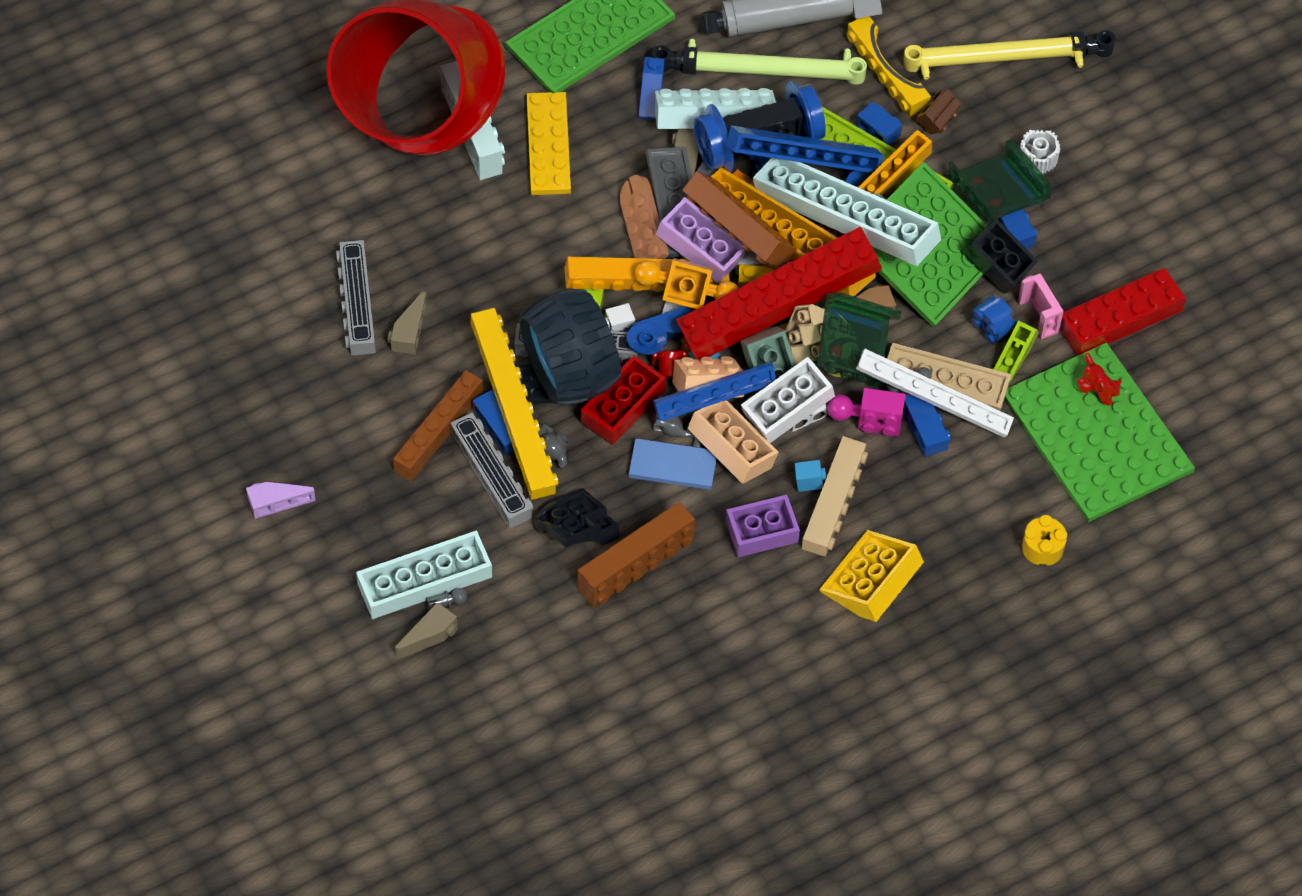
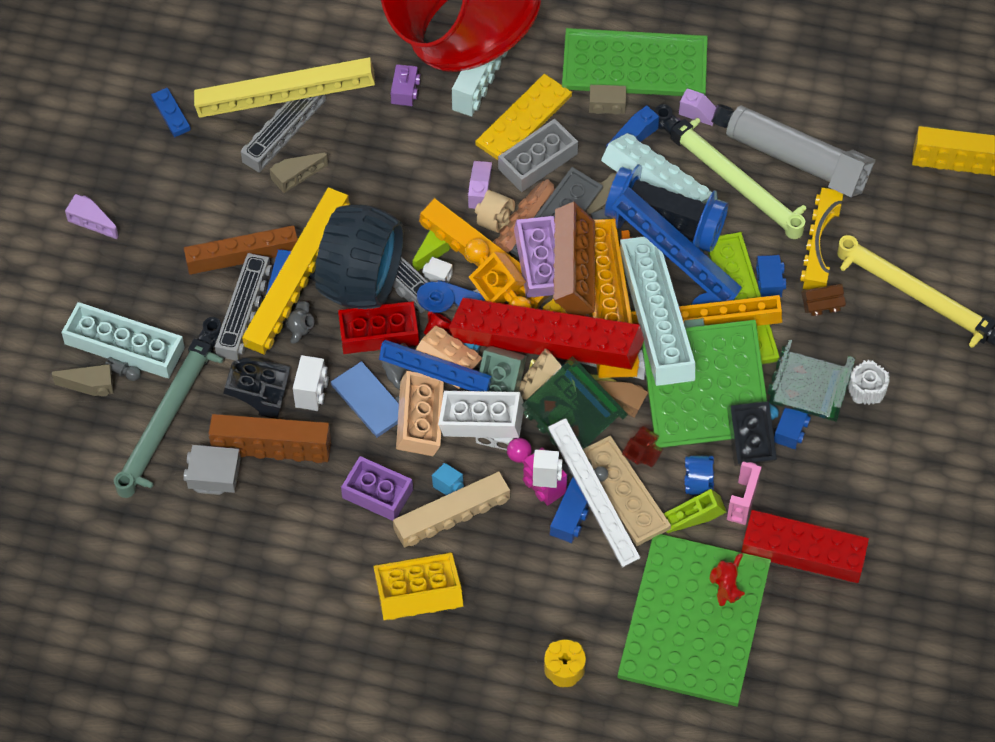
camera: 45 degrees right, 0 degrees up
none -> sand green piece [114,317,223,498]
none -> blue plate [151,88,190,137]
none -> light grey brick [184,445,241,495]
none -> light yellow brick [194,57,375,118]
none -> white piece [293,355,329,411]
none -> medium lavender brick [391,65,421,106]
none -> lavender slope [468,161,492,209]
none -> tan brick [475,190,515,233]
none -> light grey brick [498,119,578,192]
none -> white brick [533,450,562,488]
none -> dark tan brick [589,85,626,115]
none -> clear red brick [622,426,663,467]
none -> lavender slope [679,88,716,126]

